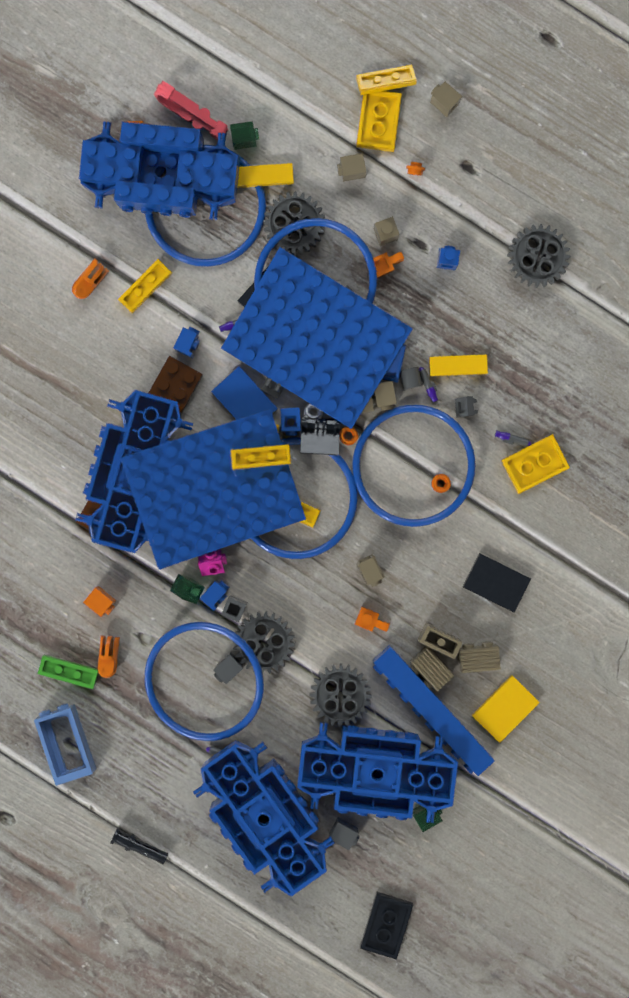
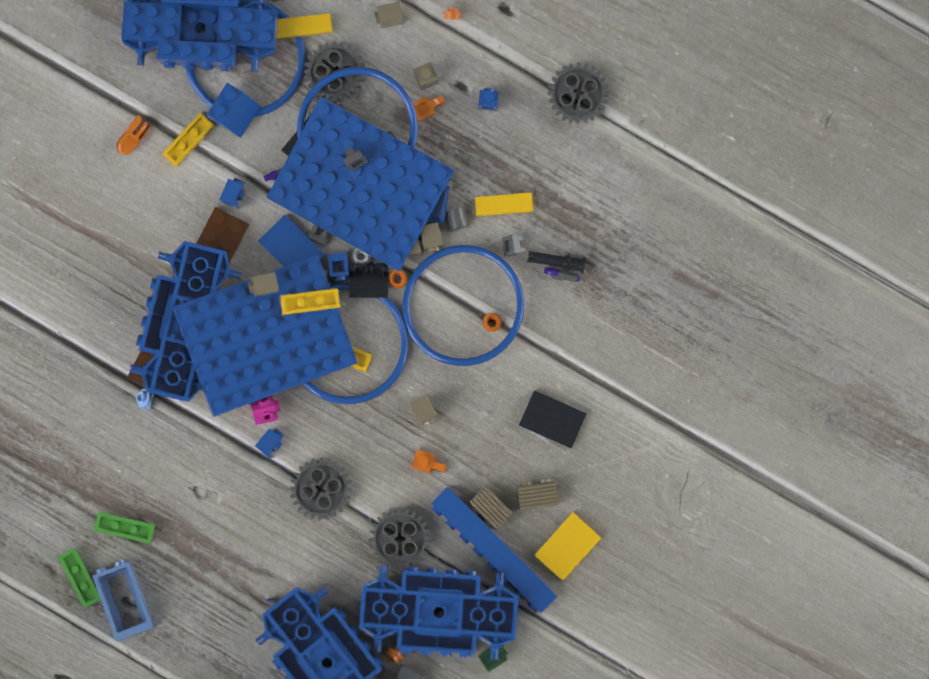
camera: 10 degrees left, 5 degrees down
orange brick [83,586,116,617] -> none
orange arm [98,635,120,678] -> none
blue piece [144,622,264,741] -> none
clear green brick [170,574,205,604] -> none
dark grey brick [213,652,244,684] -> none
dark grey brick [221,595,248,623] -> none
dark tan brick [418,623,462,659] -> none
piece [419,367,438,402] -> none
yellow tile [501,434,570,494] -> none
none -> bright green plate [58,548,101,608]
none -> light blue plate [136,389,154,410]
none -> blue slope [206,83,261,138]
none -> dark tan brick [248,272,279,297]
none -> dark grey tile [343,146,368,172]
none -> orange plate [385,646,403,664]
none -> black pin [527,250,586,274]

